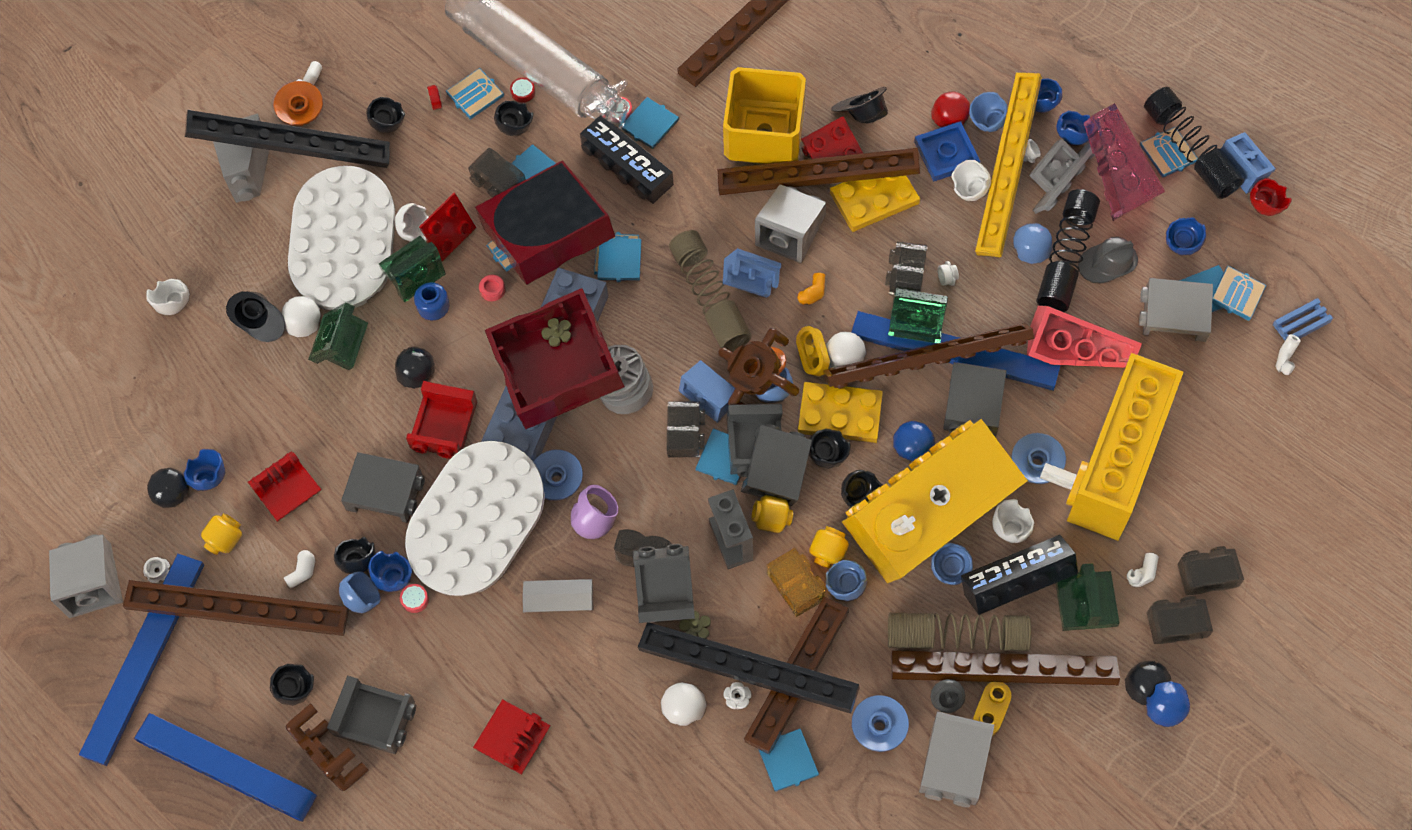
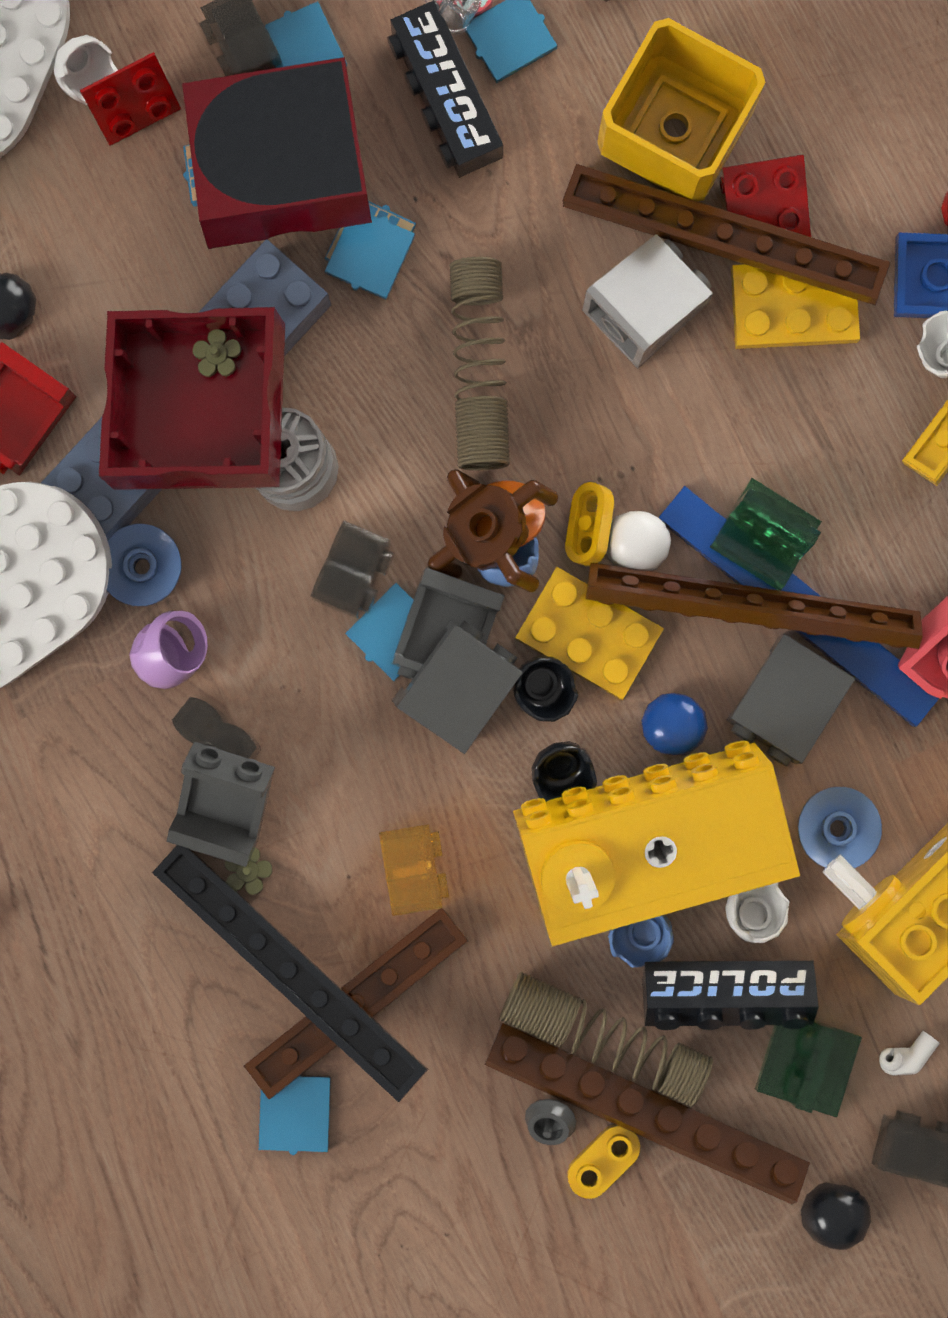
camera: 20 degrees right, 20 degrees up
clear green bracket [379,235,446,303] -> none
blue head [414,282,450,321] -> none
coral tile [479,275,505,301] -> none
light grey piece [523,579,593,612] -> none
white hair [661,682,707,726] -> none
medium blue hinge [679,360,735,423] -> none
dark grey panel [708,489,753,570] -> none
medium blue hinge [723,248,781,298] -> none
white plate [723,682,751,709] -> none
yellow head [751,495,793,533] -> none
light orange arm [797,273,825,305] -> none
yellow head [809,526,849,569] -> none
medium blue hair [826,559,867,601] -> none
black piece [831,87,888,124] -> none
medium blue dish [852,695,909,752] -> none
clear smoke brick [885,241,927,298] -> none
light grey slope [919,712,994,807] -> none
white plate [937,261,959,286] -> none
blue hair [1146,681,1190,727] -> none

